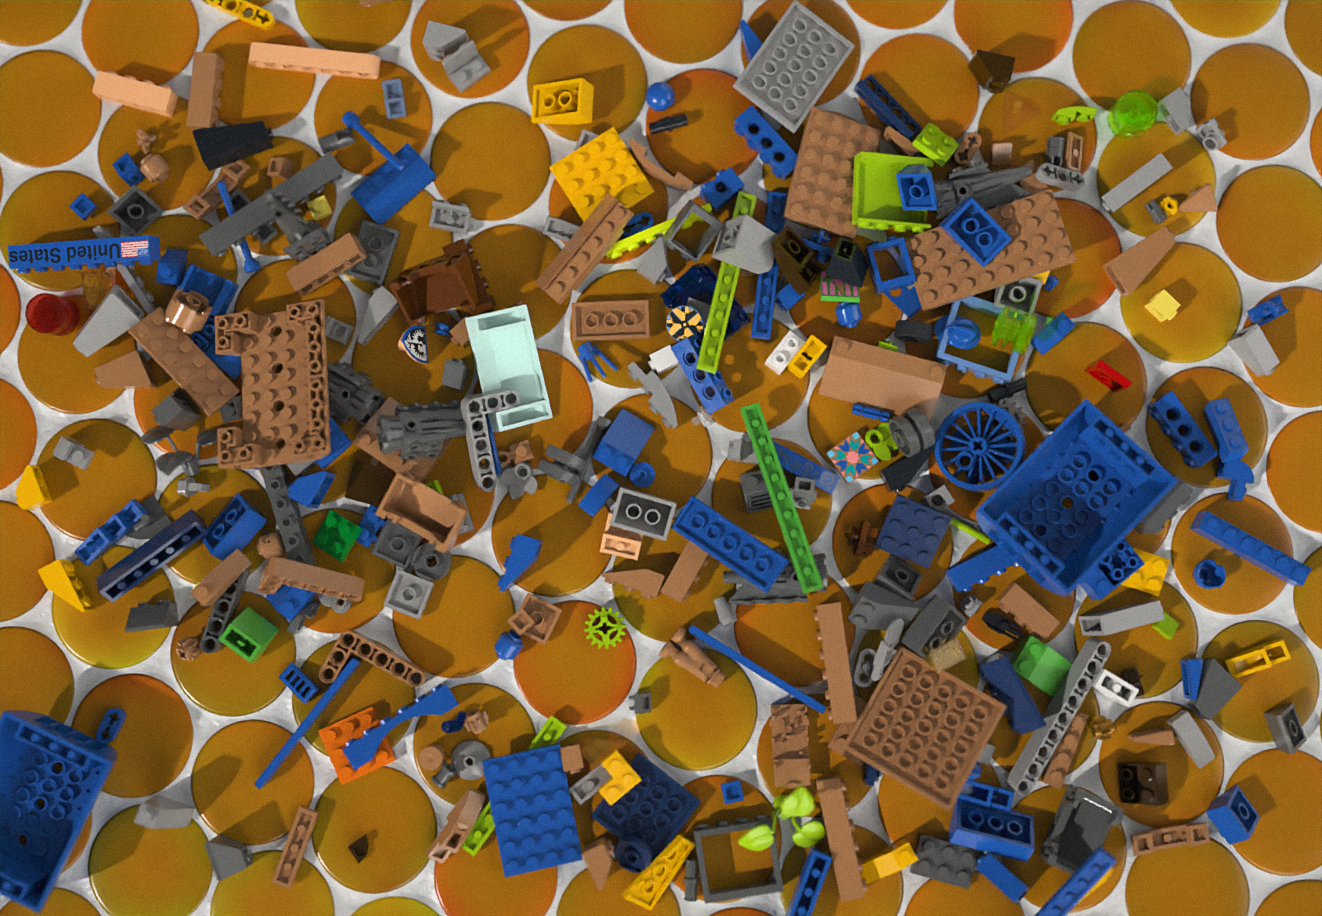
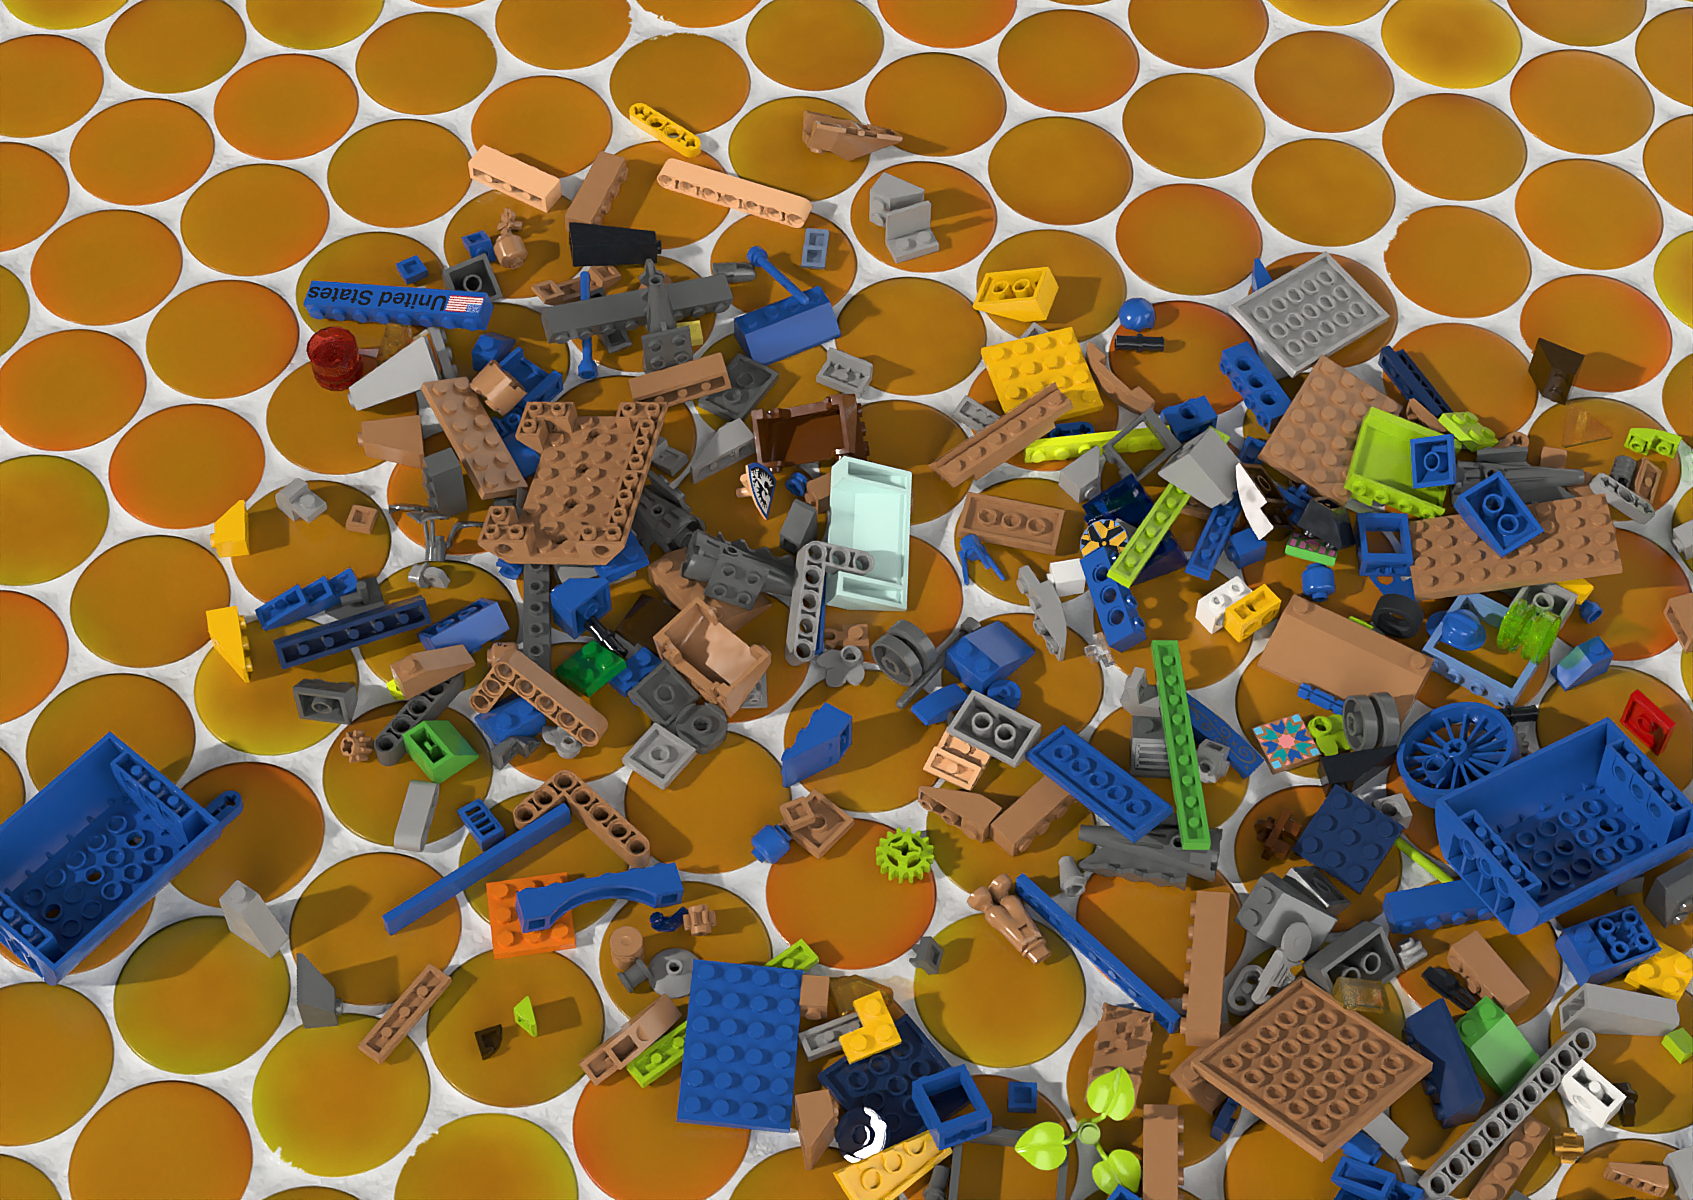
camera: 15 degrees right, 30 degrees down
none -> medium nougat plate [346,504,378,535]
none -> light grey beam [394,779,439,852]
none -> lime slope [513,996,538,1037]
none -> black pin [583,616,628,658]
none -> blue window [912,1064,992,1151]

